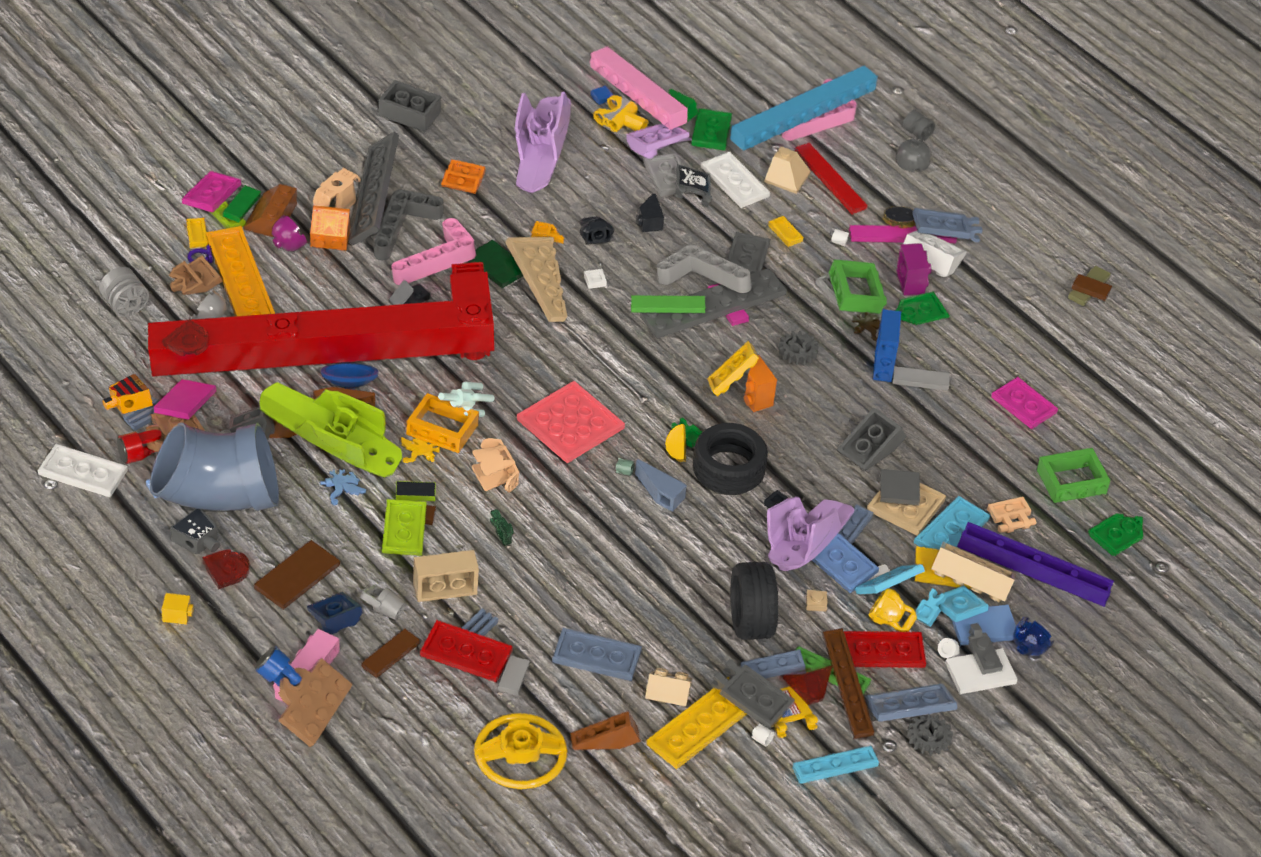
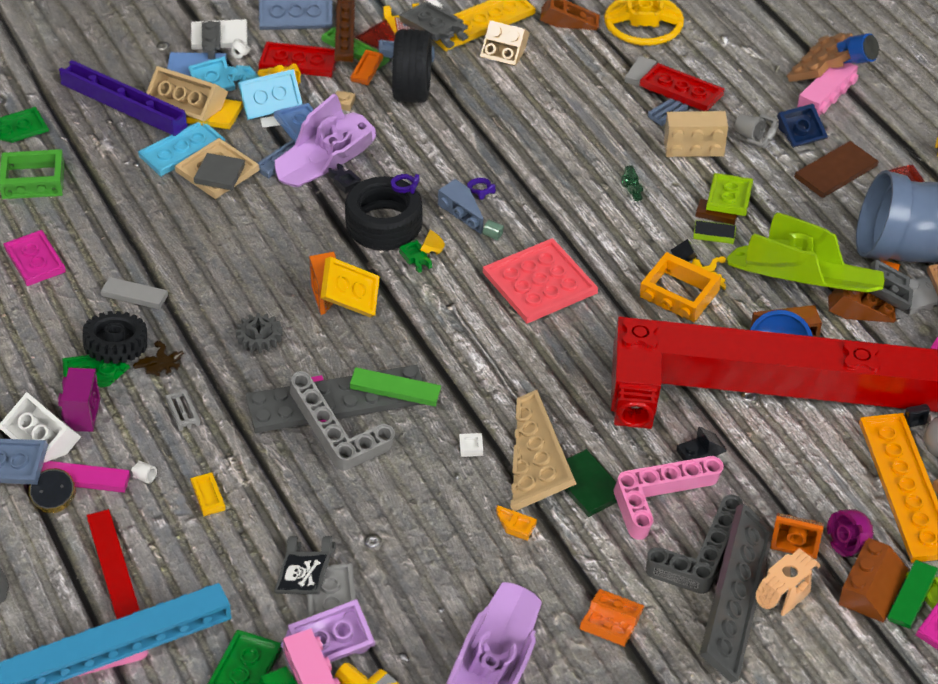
camera: 165 degrees left, 0 degrees up
reddish brown tile [362,629,420,679] -> none
light aqua plant [438,381,495,417] -> none
light nougat piece [472,438,519,492] -> none
sand blue tile [552,628,642,681] -> none
black piece [580,216,614,245] -> none
black slope [636,193,664,233] -> none
white tile [701,152,770,208] -> none
dark grey tile [727,232,771,274] -> none
tan slope [765,147,811,194] -> none
bright green window [828,259,887,314] -> none
dark grey slope [837,408,906,471] -> none
blue window [873,309,901,382] -> none
light nougat plate [987,497,1036,533] -> none
clear blue cylinder [1013,617,1054,656] -> none
none -> black wheel [83,311,148,364]
none -> orange tile [350,50,384,85]
none -> dark purple piece [391,174,420,194]
none -> dark purple piece [467,178,496,200]
none -> black tile [671,239,697,262]

